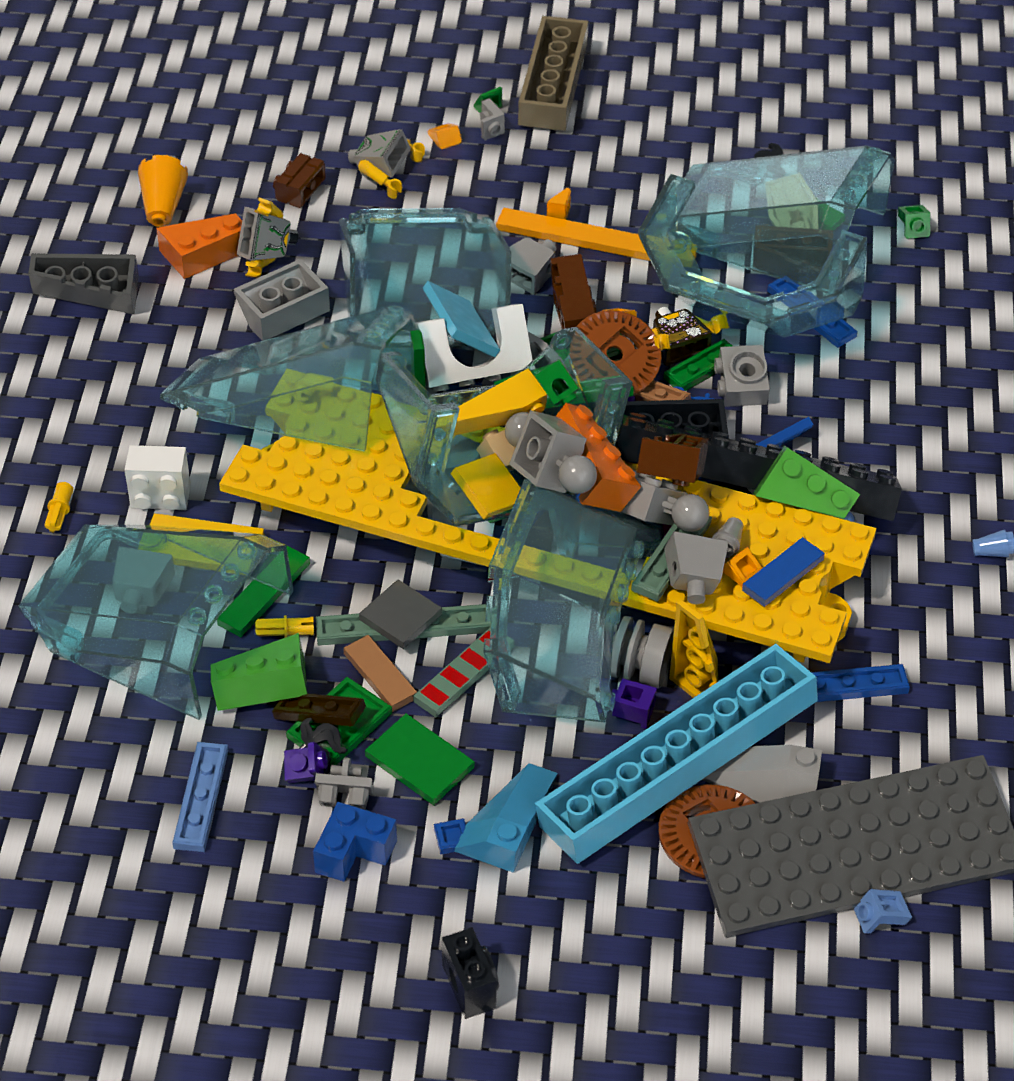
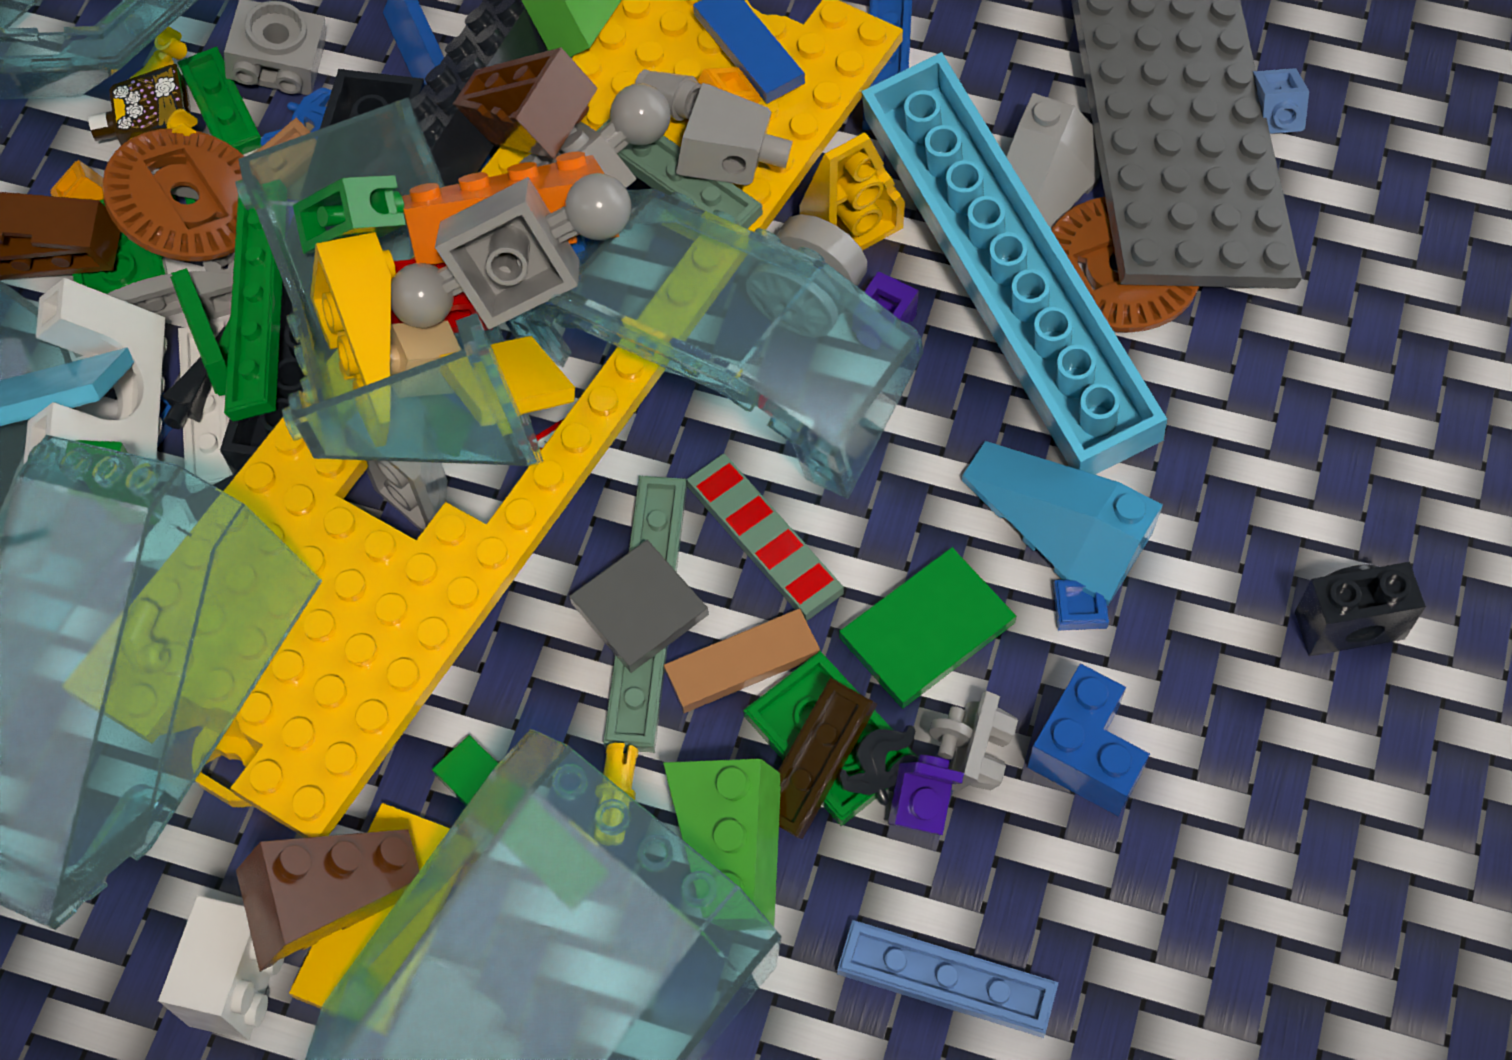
camera: 75 degrees left, 15 degrees up
none -> reddish brown wedge [236,829,422,972]

